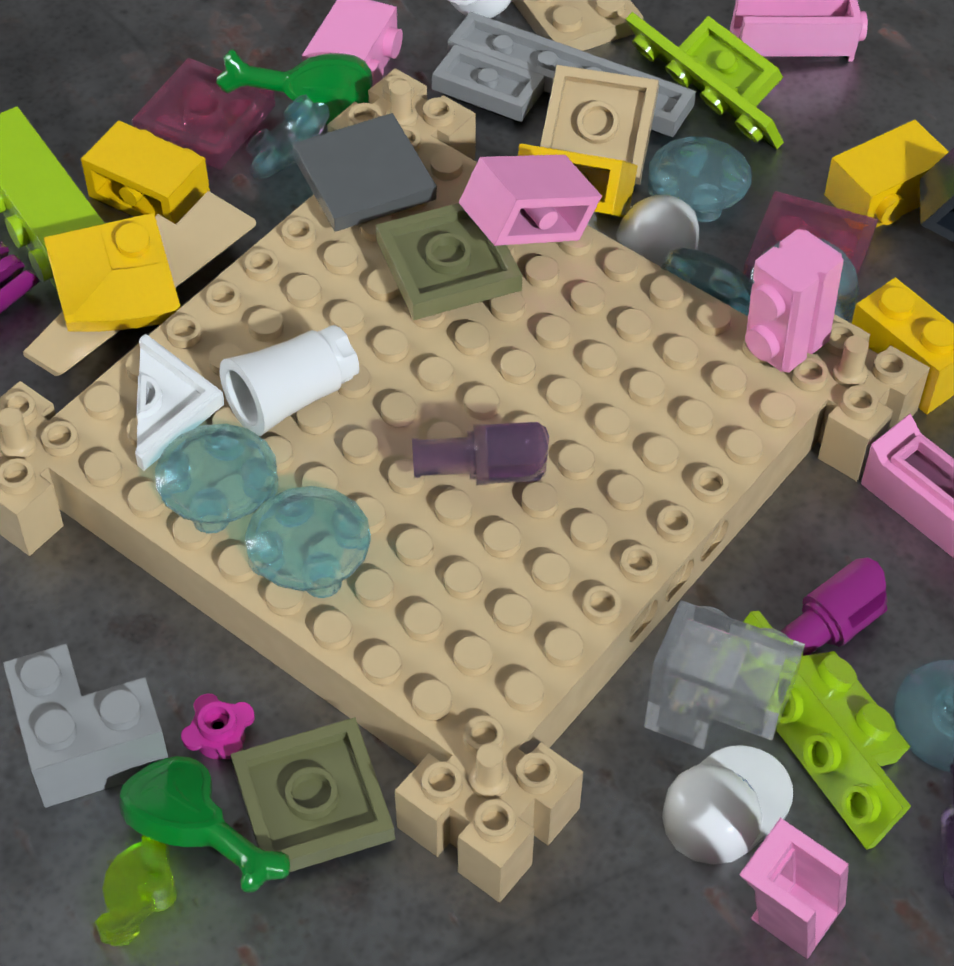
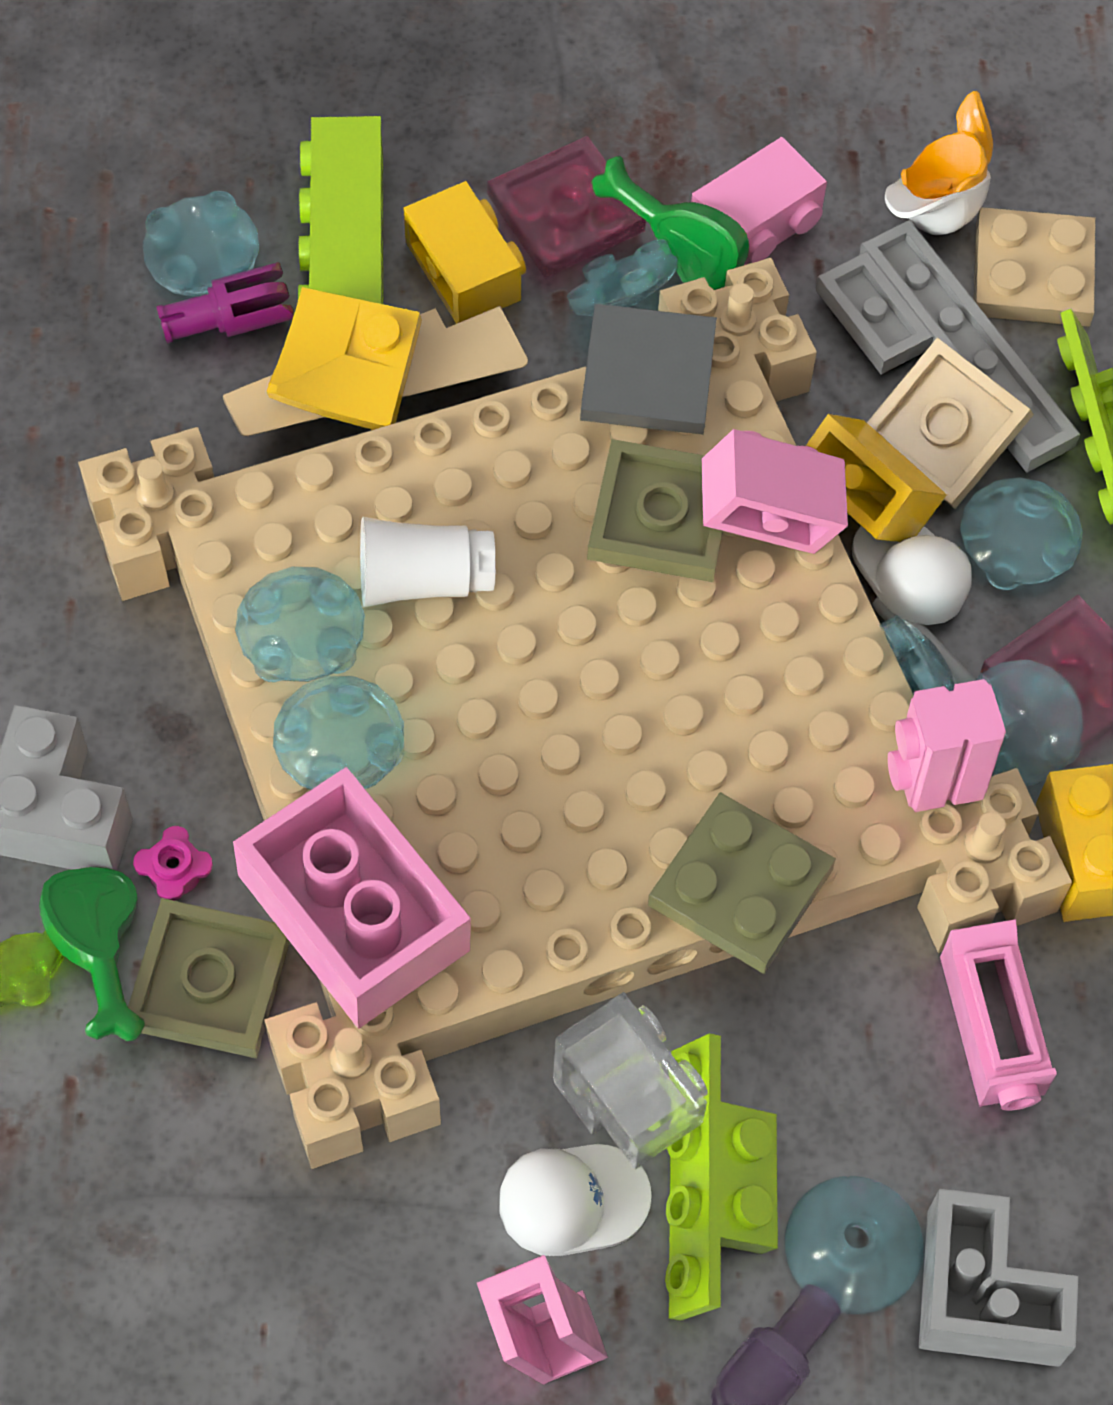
camera: 30 degrees right, 10 degrees up
white tile [135,334,224,471] -> none
clear purple arm [412,422,549,486] -> none
magenta arm [777,557,888,657] -> none
none -> bright pink brick [233,767,471,1029]
none -> olive plate [648,792,836,974]

